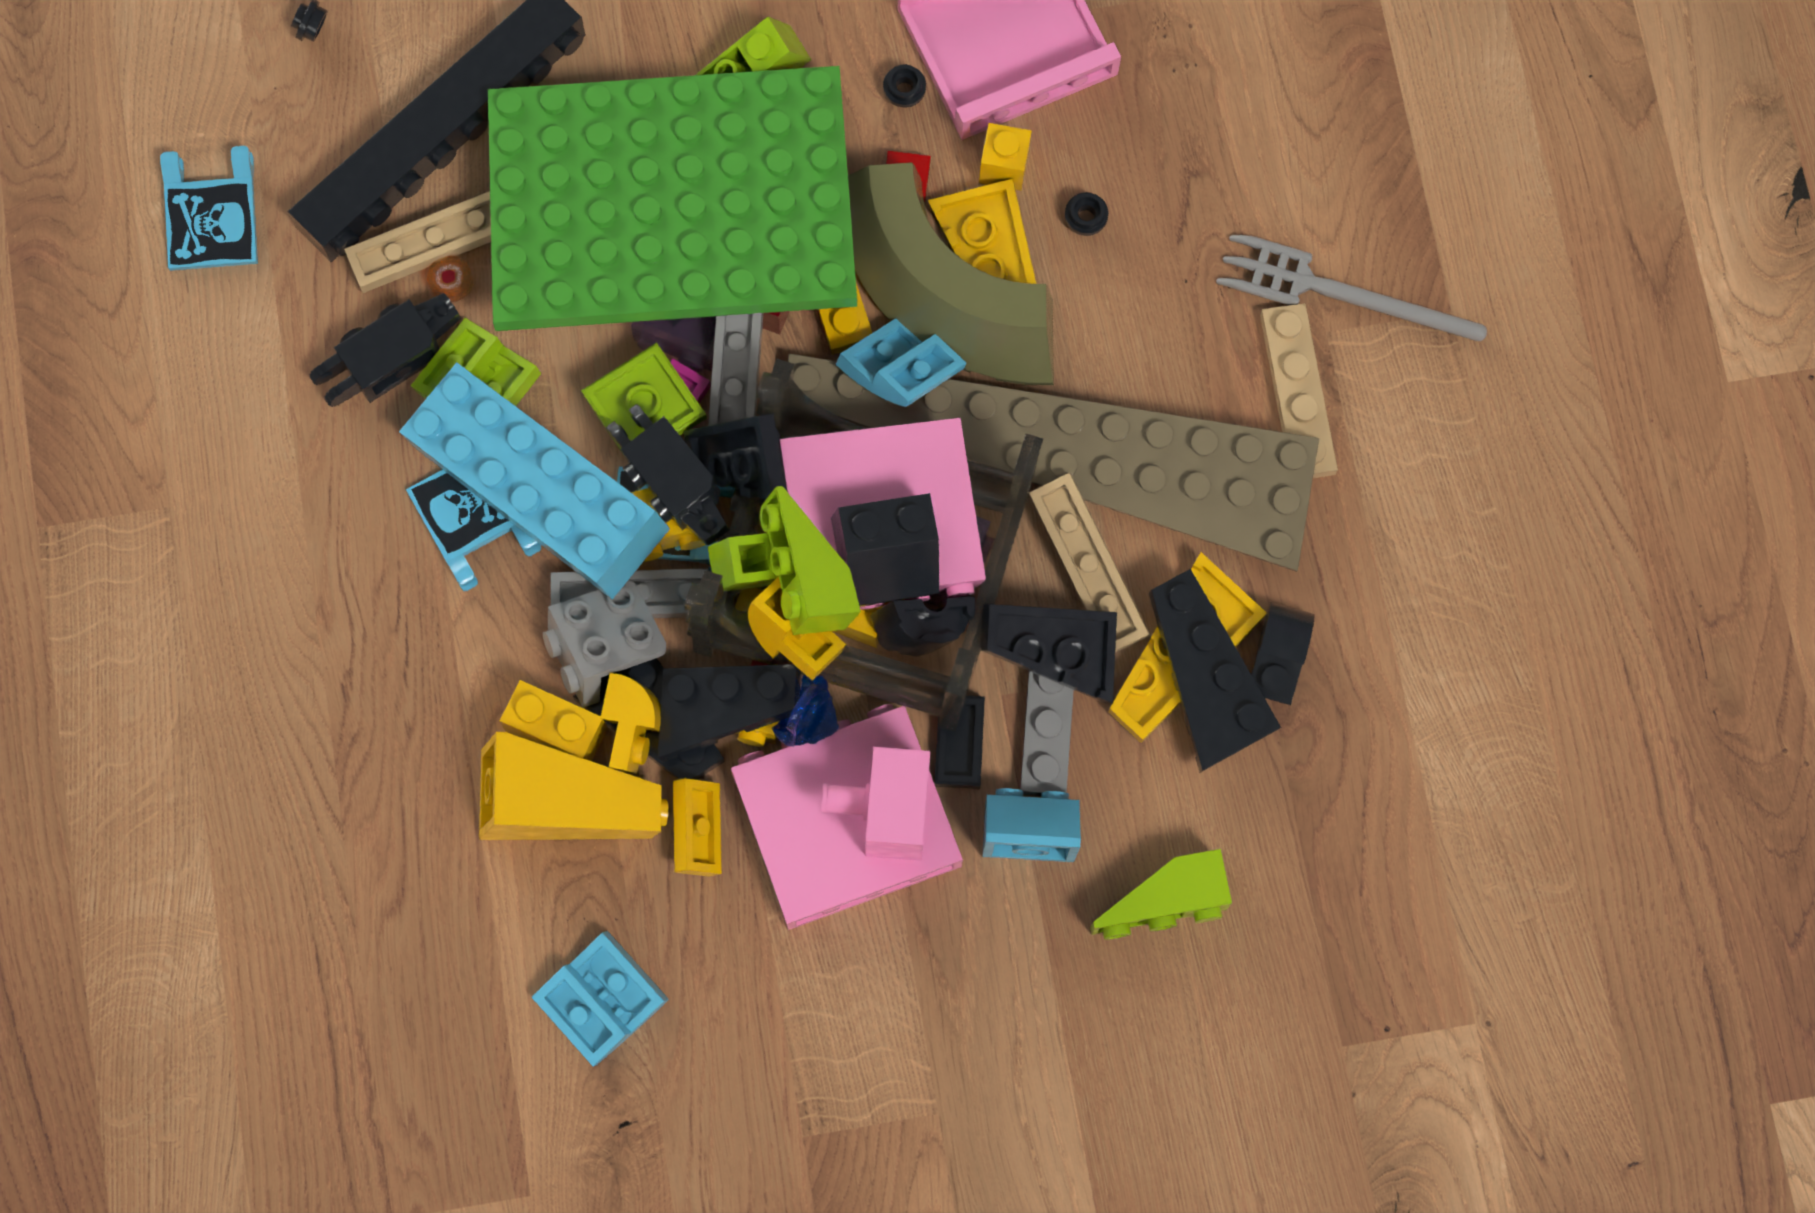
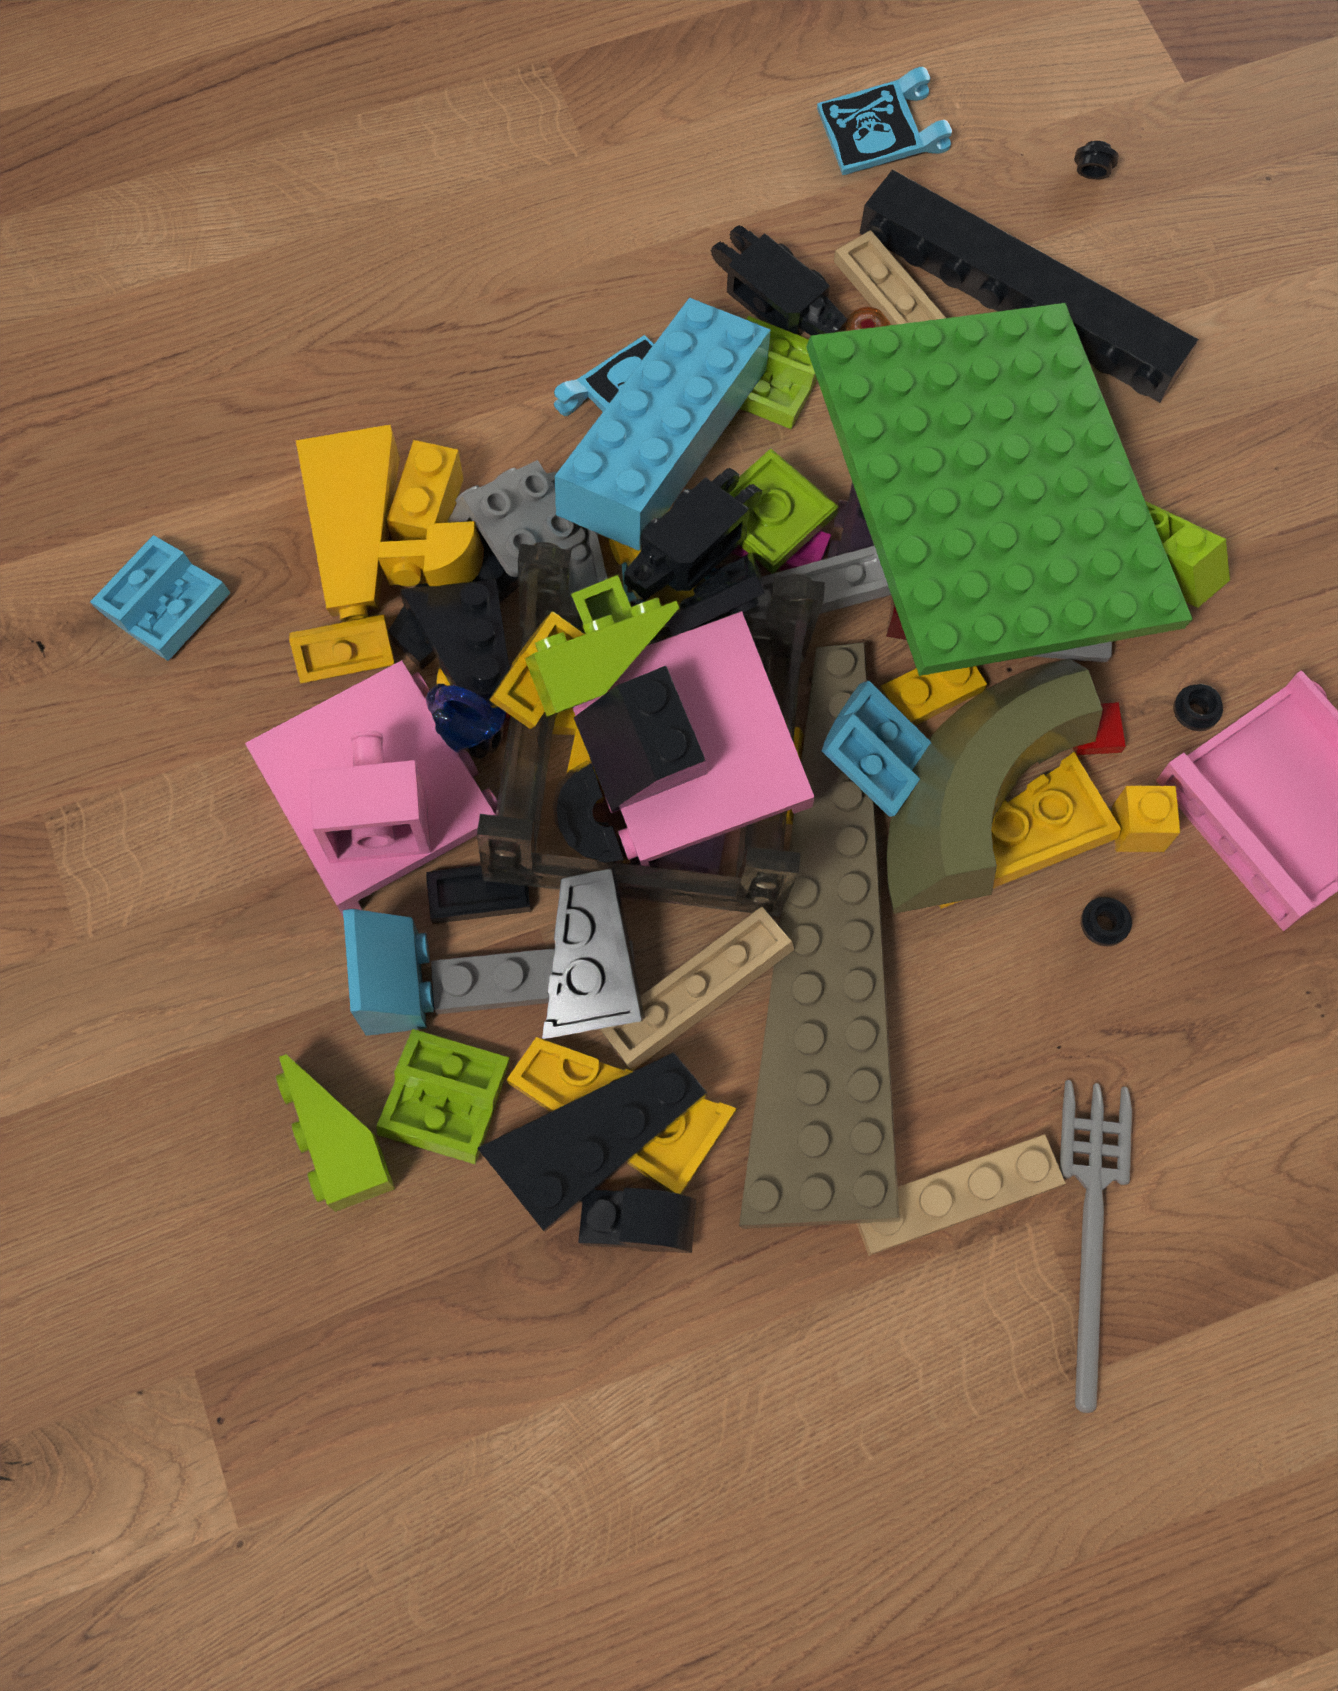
camera: 80 degrees right, 5 degrees down
none -> lime slope [376,1029,510,1165]

